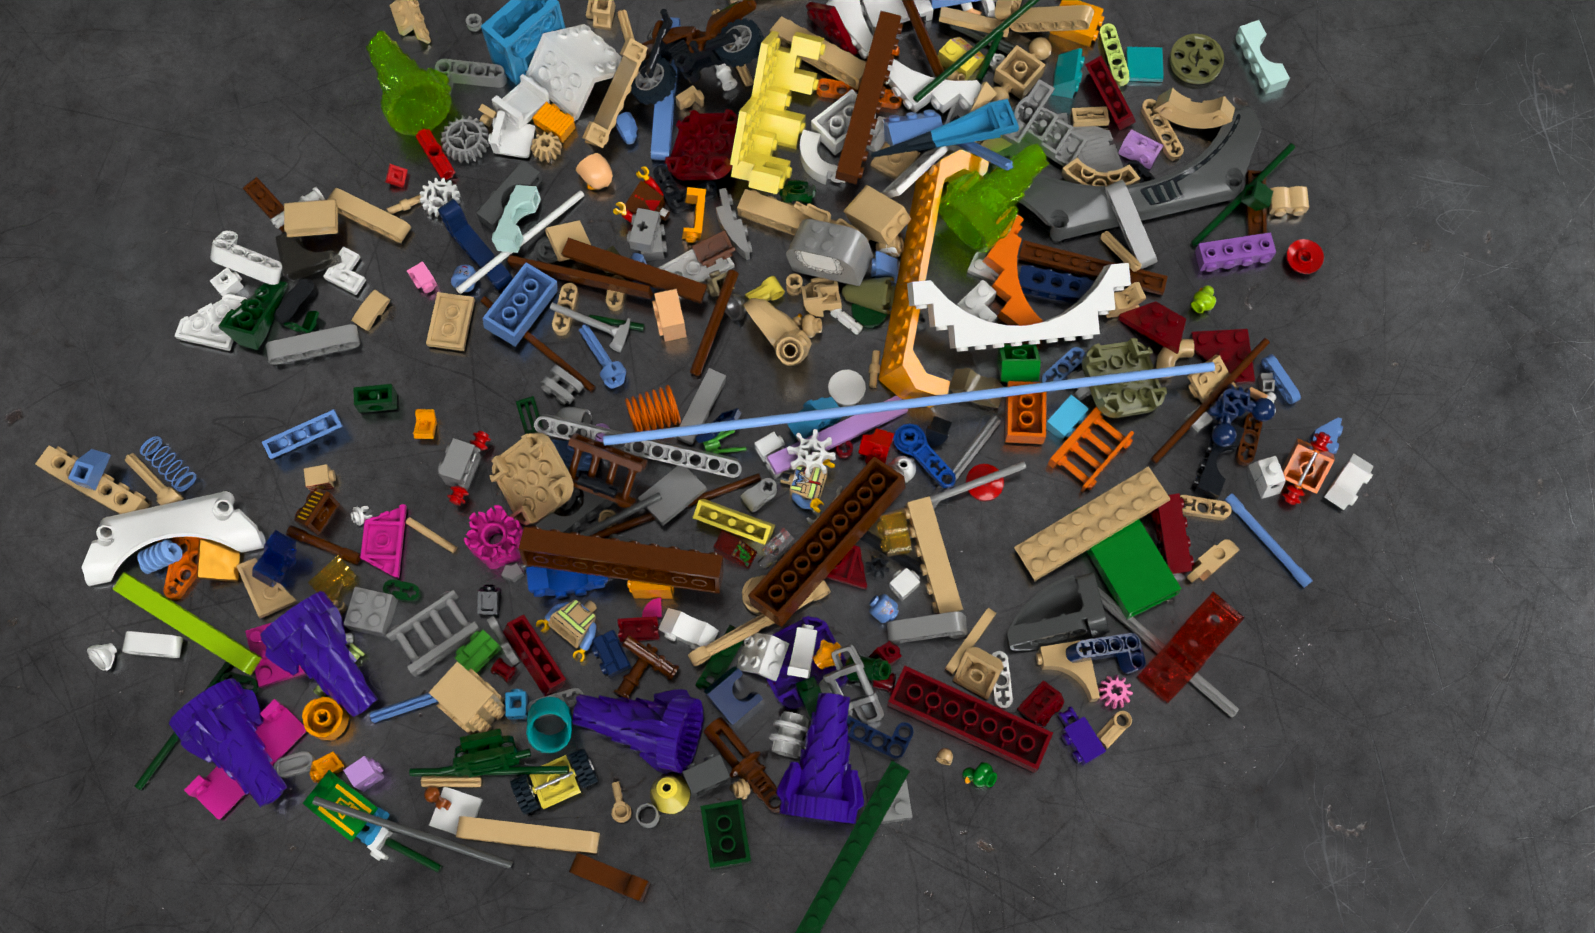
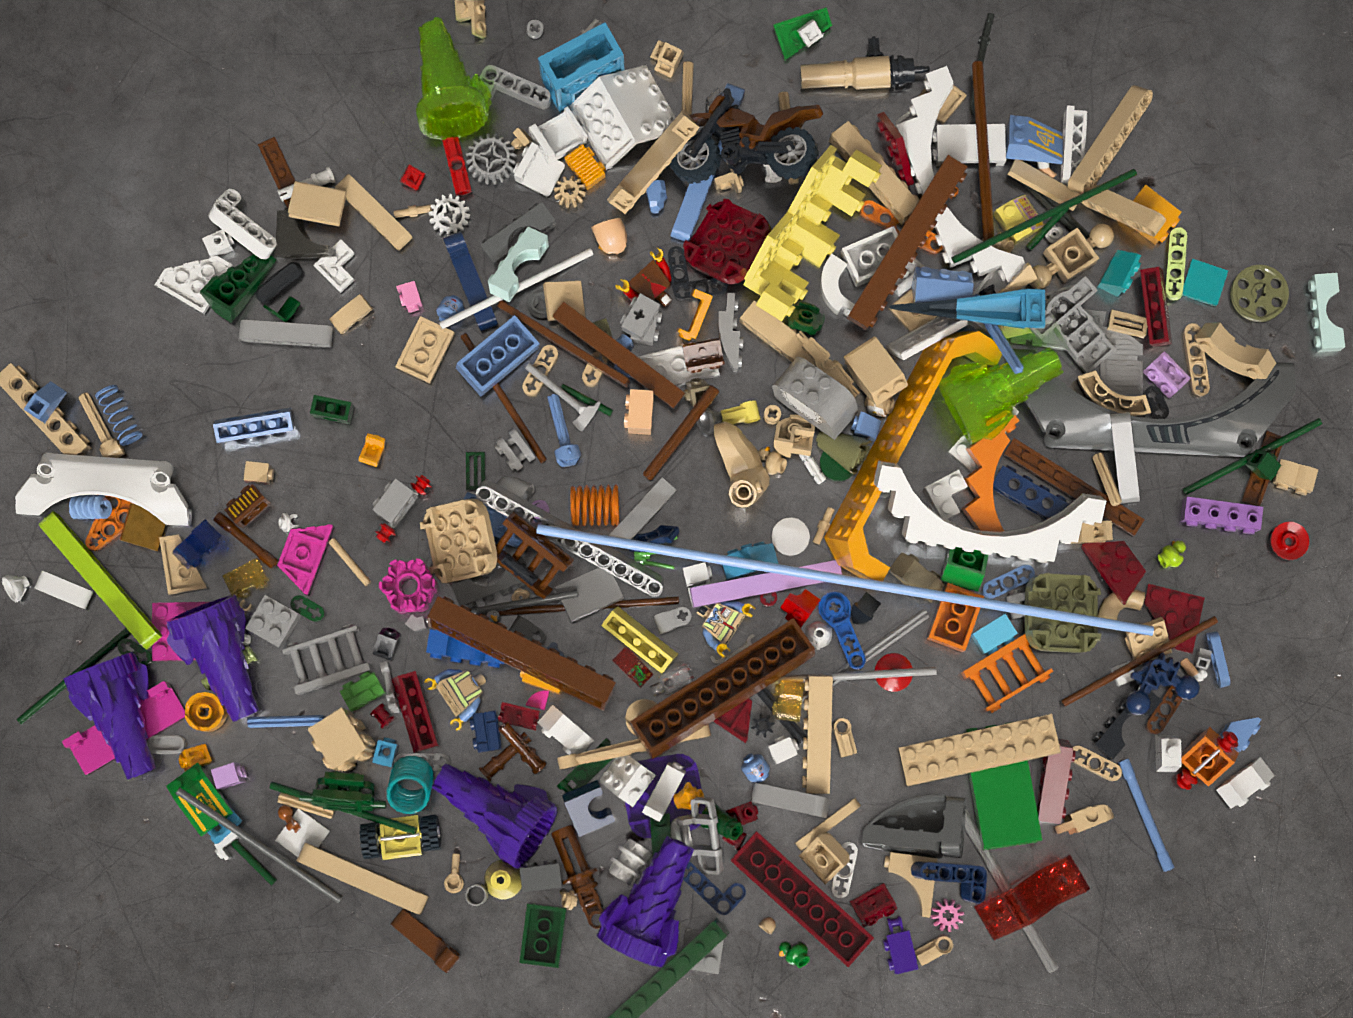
camera: 15 degrees right, 10 degrees up
white gear [787,429,836,478] -> none
none -> tan piece [832,718,857,757]

